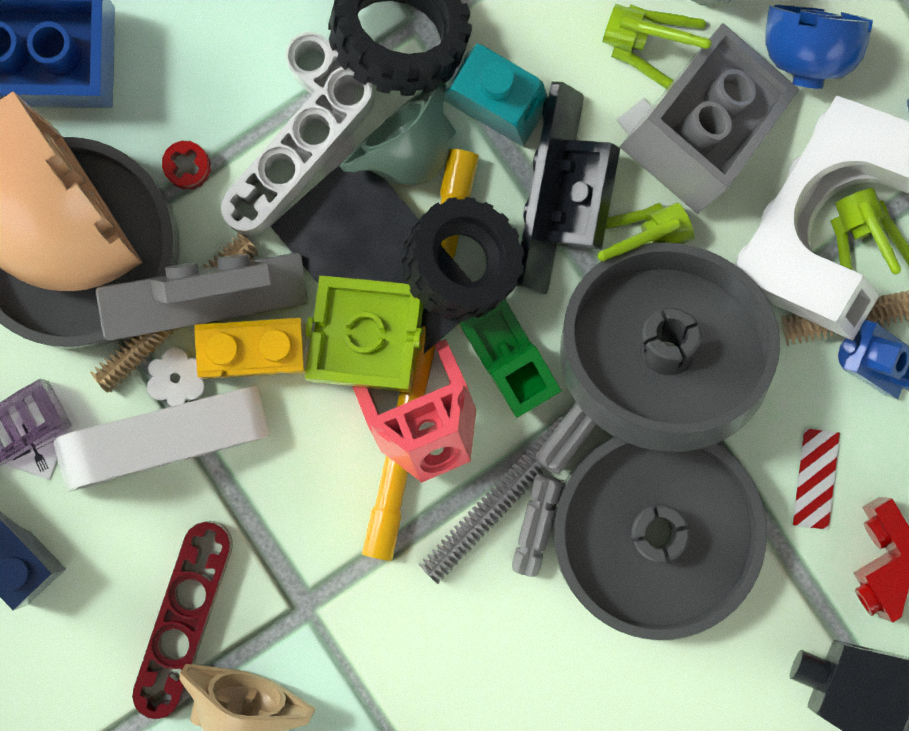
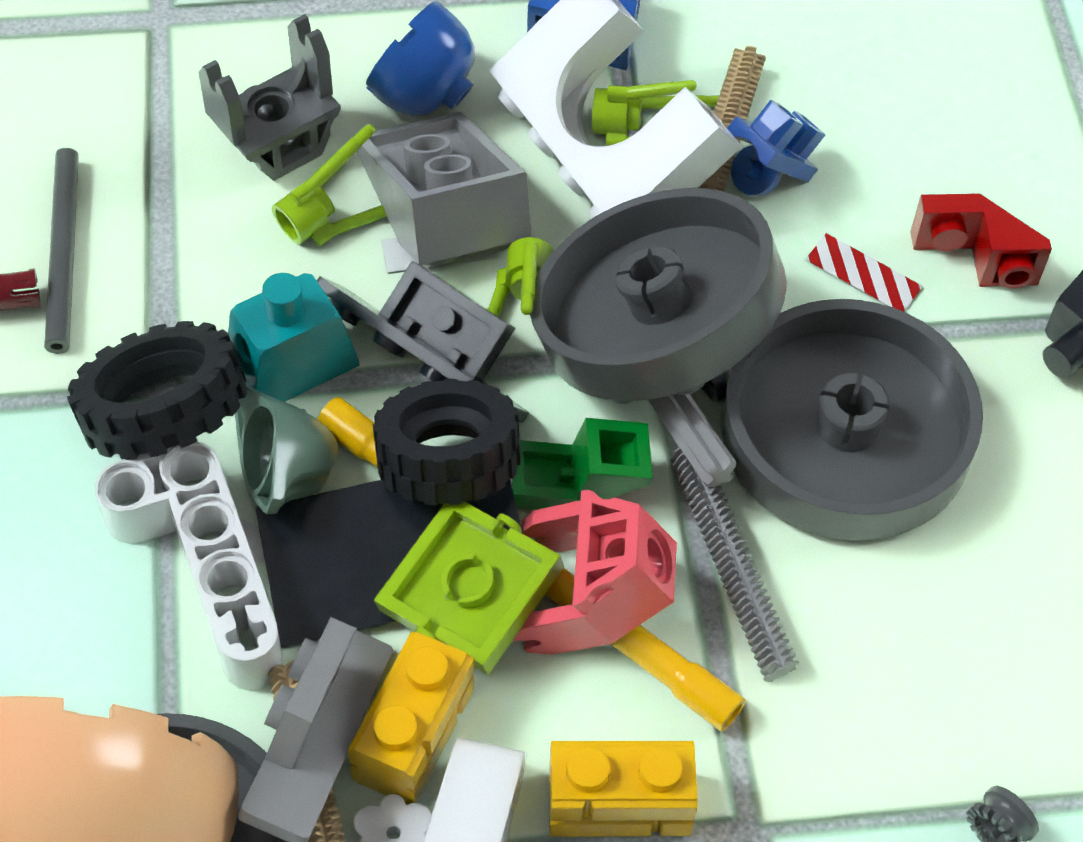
camera: 65 degrees left, 30 degrees down
red bush [162,140,211,190] -> none
light grey axle [512,474,562,577] -> none
none -> yellow brick [549,741,698,837]

